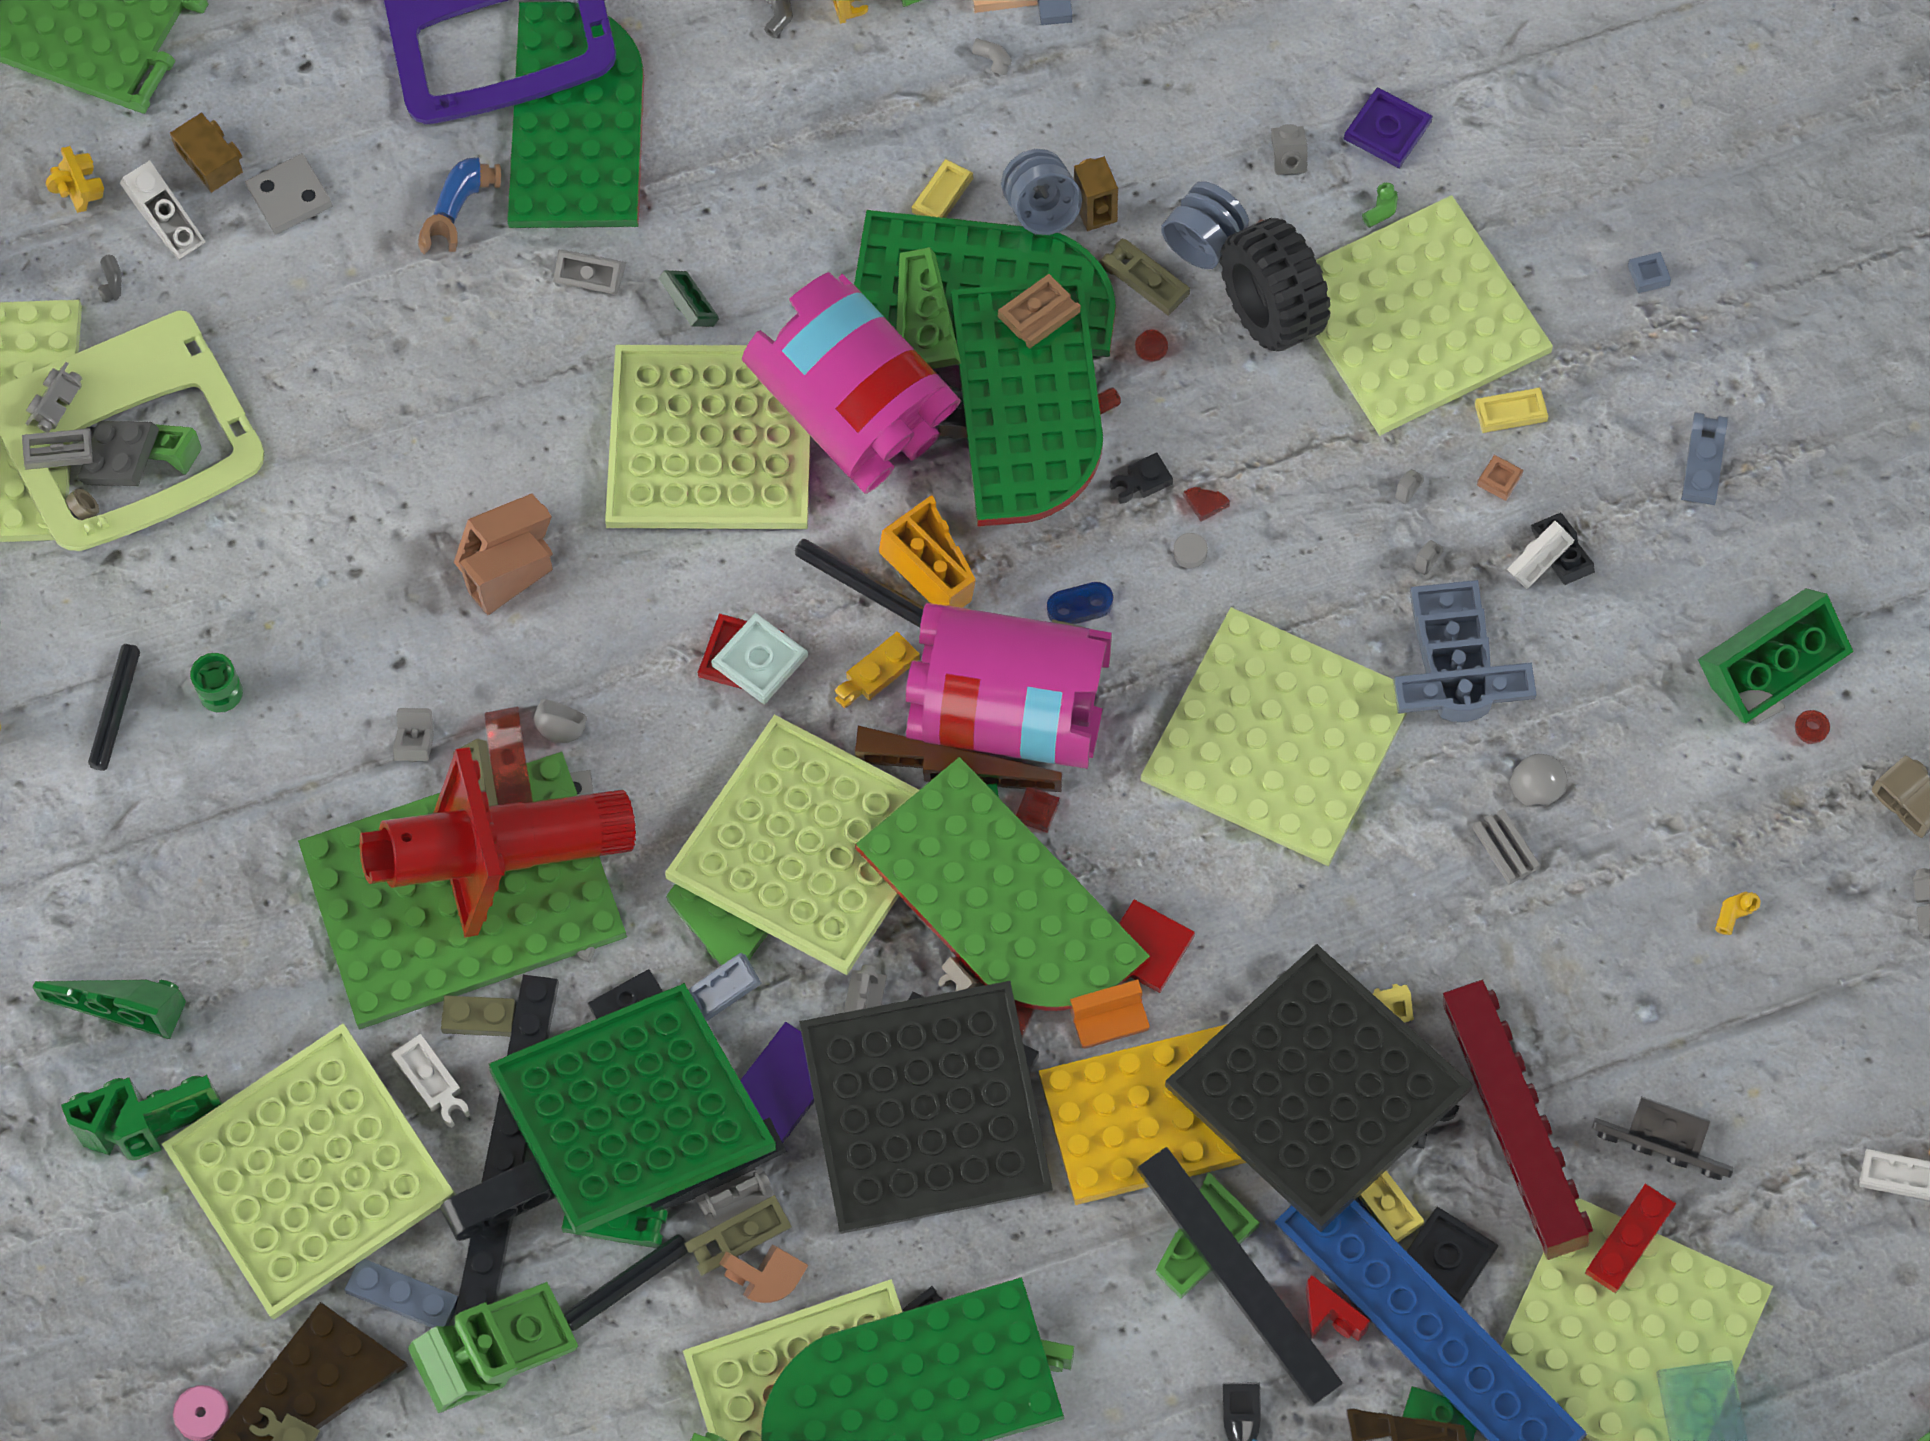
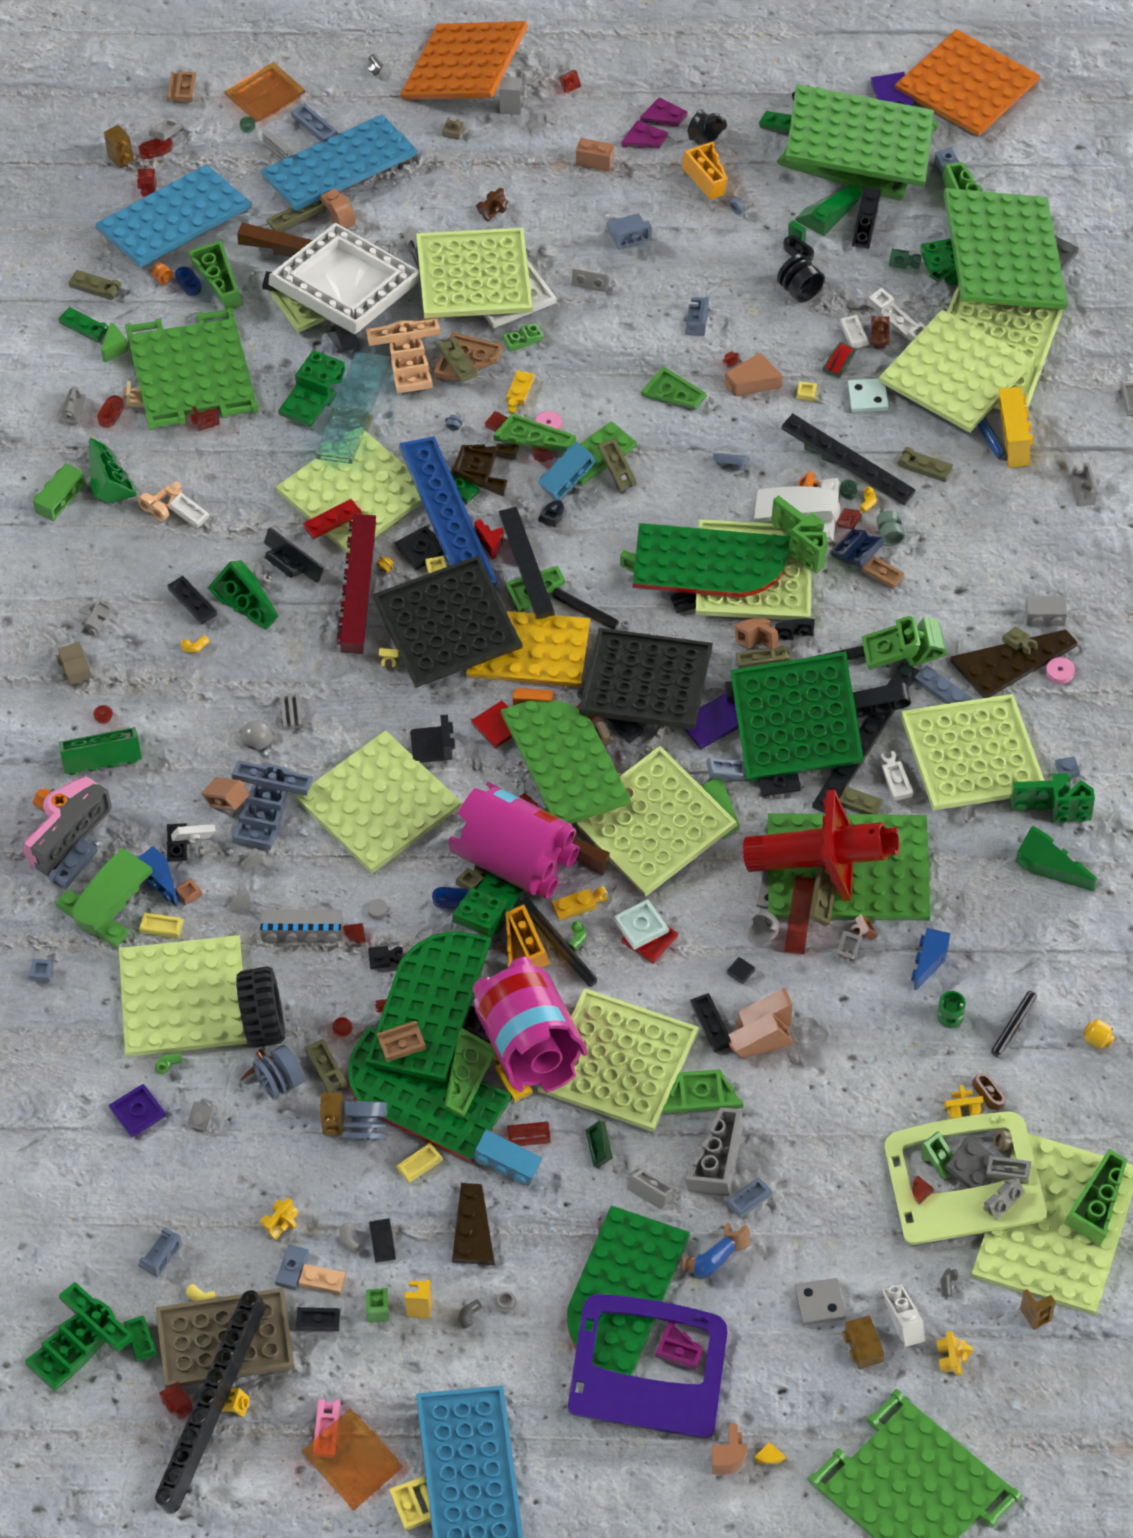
camera: 160 degrees left, 10 degrees down
none -> dark grey piece [23,776,112,877]
none -> bright green slope [55,848,153,948]
none -> blue slope [138,846,178,907]
none -> black plate [167,575,217,625]
none -> nougat brick [201,777,250,811]
none -> green wedge [207,560,279,630]
none -> light grey arm [253,563,271,587]
none -> light grey brick [260,910,343,943]
none -> yellow hips [260,1197,299,1240]
none -> black slope [369,1218,396,1263]
none -> yellow plate [377,556,394,573]
none -> black bracket [410,714,455,763]
none -> green piece [452,872,524,937]
none -> dark brown wing [452,1183,495,1265]
none -> dark azure brick [473,1130,542,1186]
none -> light grey plate [495,1292,517,1313]
none -> clear red tile [507,1121,551,1146]
none -> black axle [552,588,619,630]
none -> bright green arm [568,921,587,951]
none -> magenta wing [655,1321,703,1371]
none -> bright green wing [663,1069,743,1114]
none -> light grey wedge [685,1108,744,1195]
none -> black tile [690,993,731,1052]
none -> sand blue plate [726,1177,772,1219]
none -> black tile [727,957,755,984]
none -> black slope [775,618,815,641]
none -> dark orange tile [851,914,878,940]
none -> blue slope [911,928,951,990]
none -> clear red tile [912,1176,934,1205]
none -> yellow hips [943,1085,984,1119]
none -> reddish brown plate [972,1073,1006,1110]
none -> sand blue plate [1055,756,1080,778]

